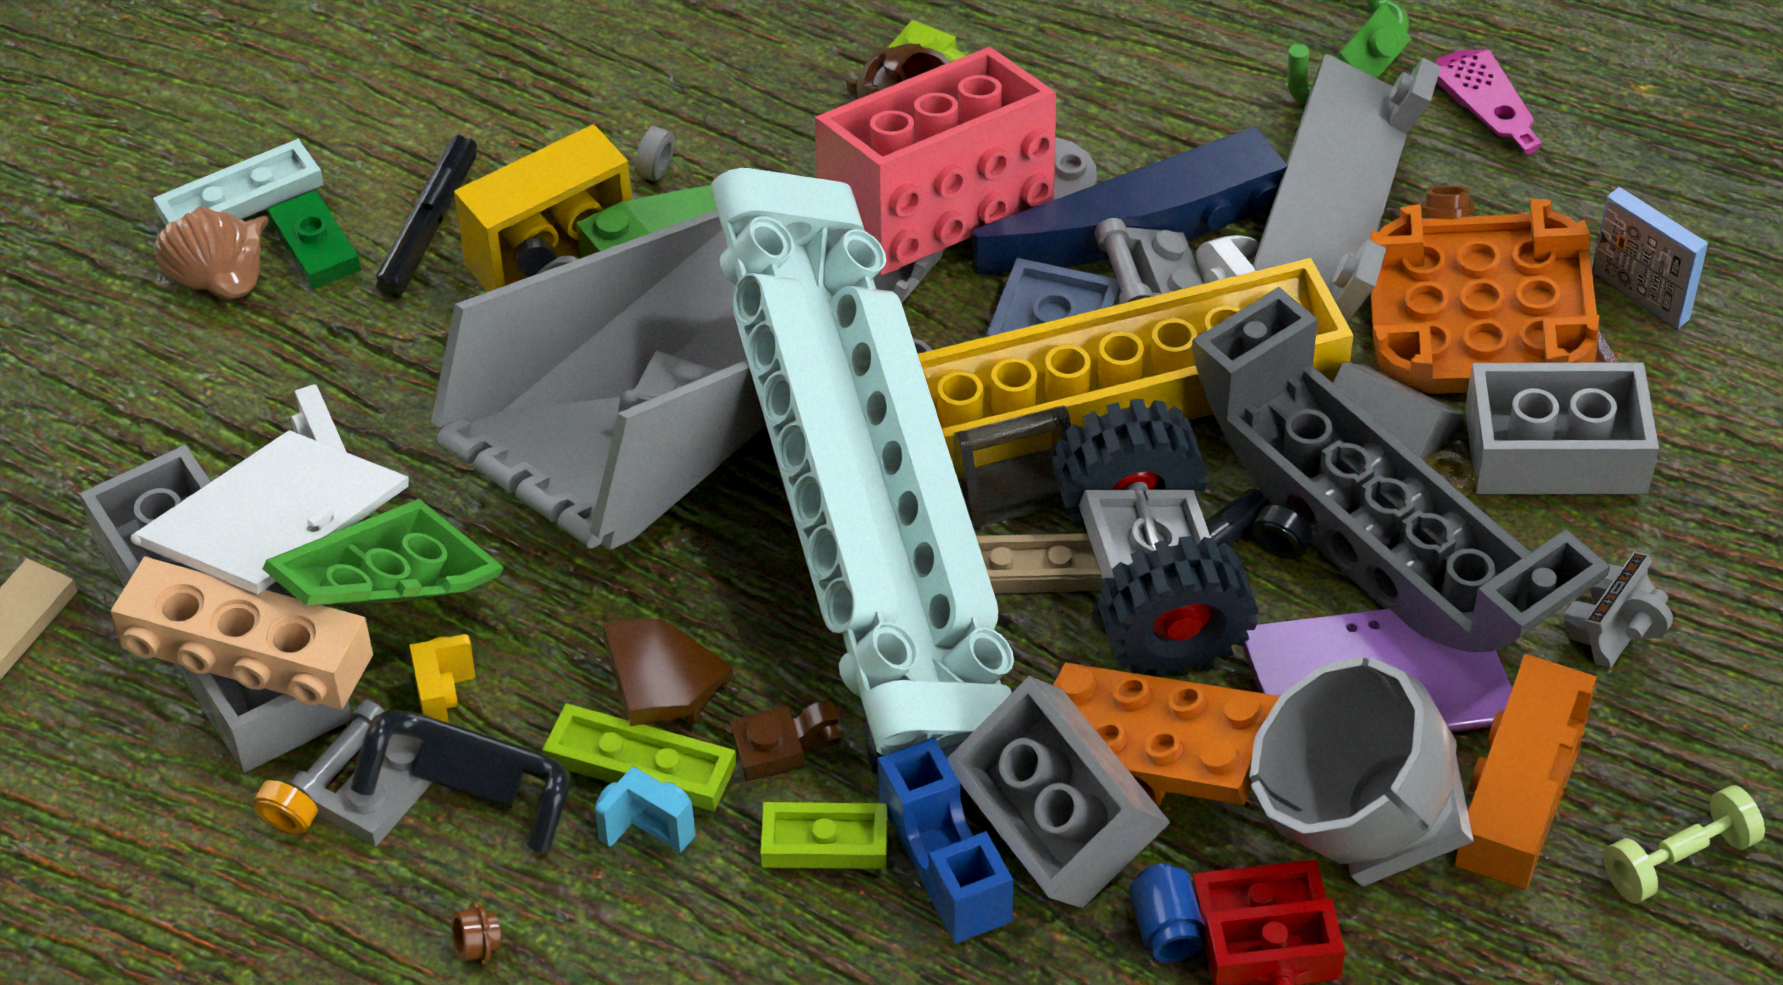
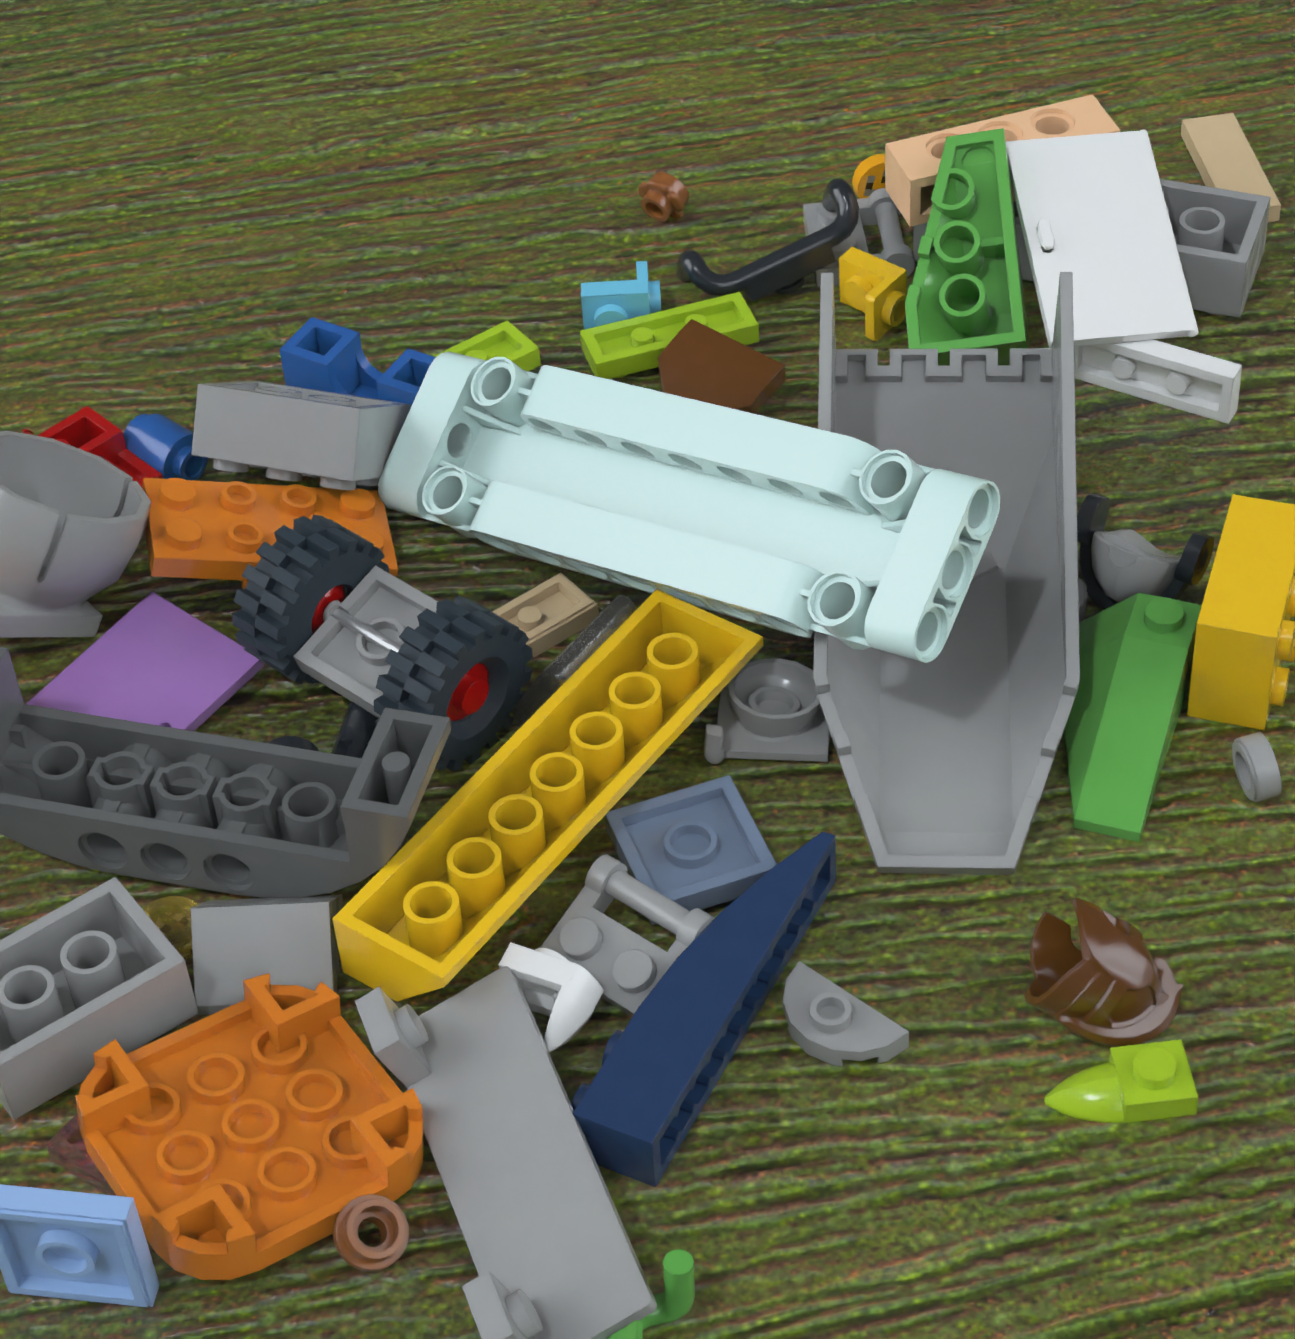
camera: 145 degrees right, 5 degrees down
coral brick [815,47,1056,276] -> none

